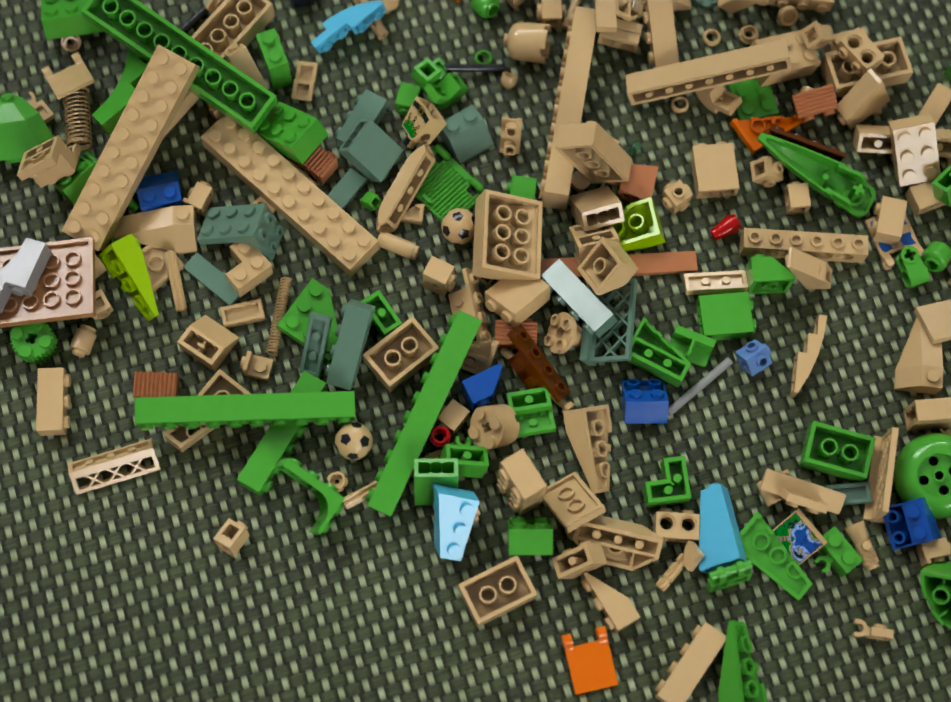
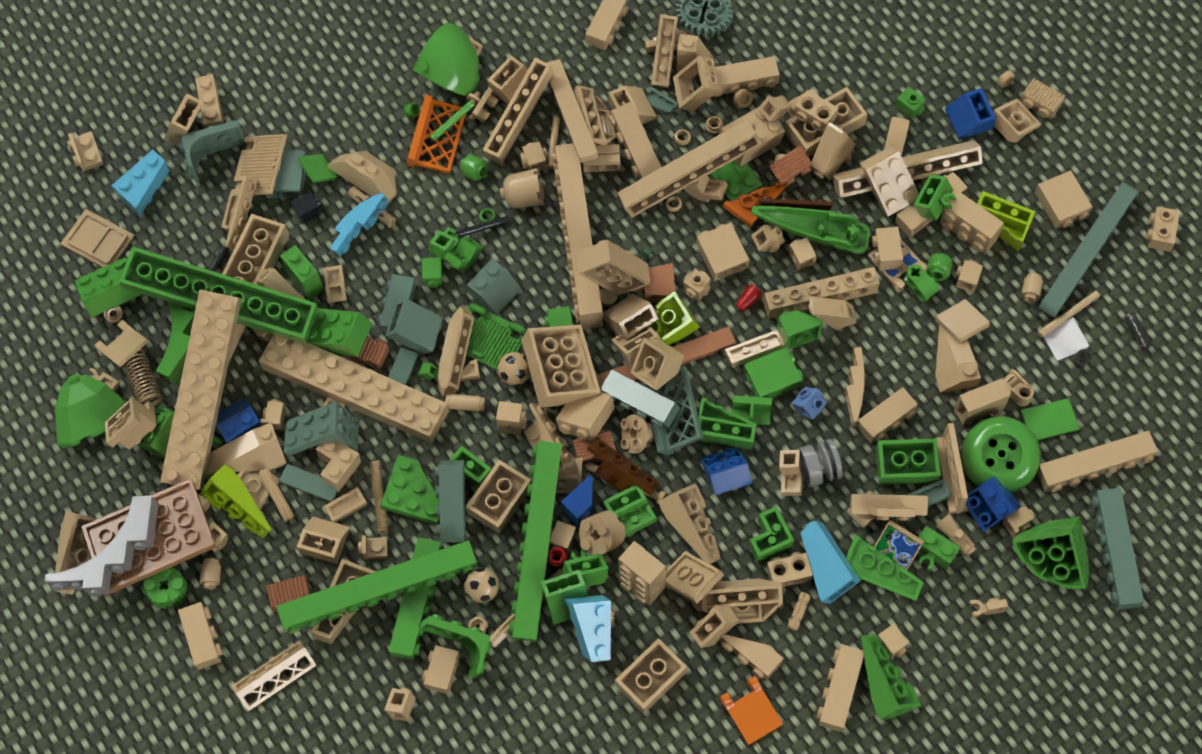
camera: 10 degrees left, 5 degrees down
sand green tile [299,312,332,378] -> none
tan torso [402,96,447,149] -> none
tan hips [499,117,522,155] -> none
tan hinge [501,72,518,89] -> none
bright green slope [507,516,553,555] -> none
light grey bar [668,357,733,416] -> none
tan tile [684,540,705,572] -> none
bright green plate [706,559,753,593] -> none
none -> tan brick [422,645,460,694]
none -> tan brick [779,450,804,496]
none -> light grey wheel [797,439,843,487]
none -> tan brick [856,387,918,444]
none -> tan brick [877,624,909,659]

